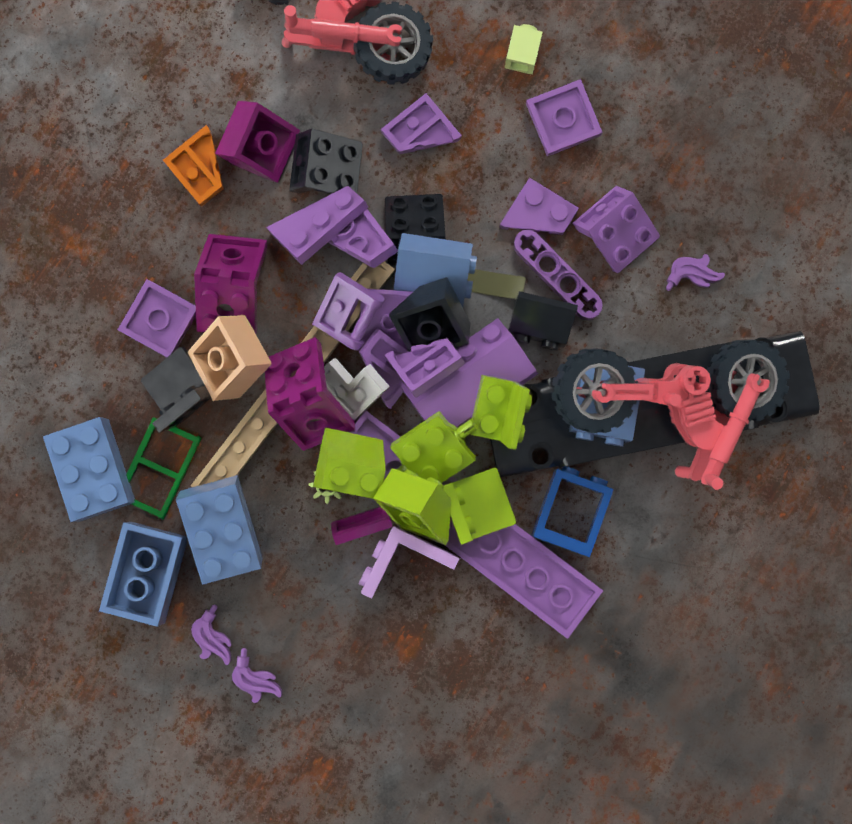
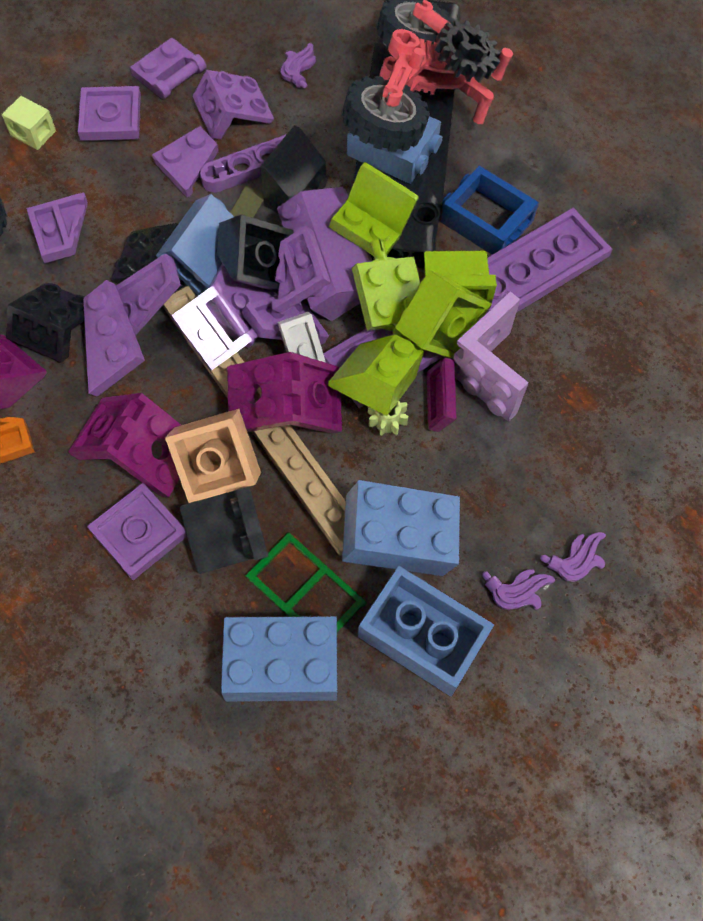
camera: 75 degrees left, 20 degrees down
none -> medium lavender plate [130,38,206,100]
none -> black gear [434,19,501,83]

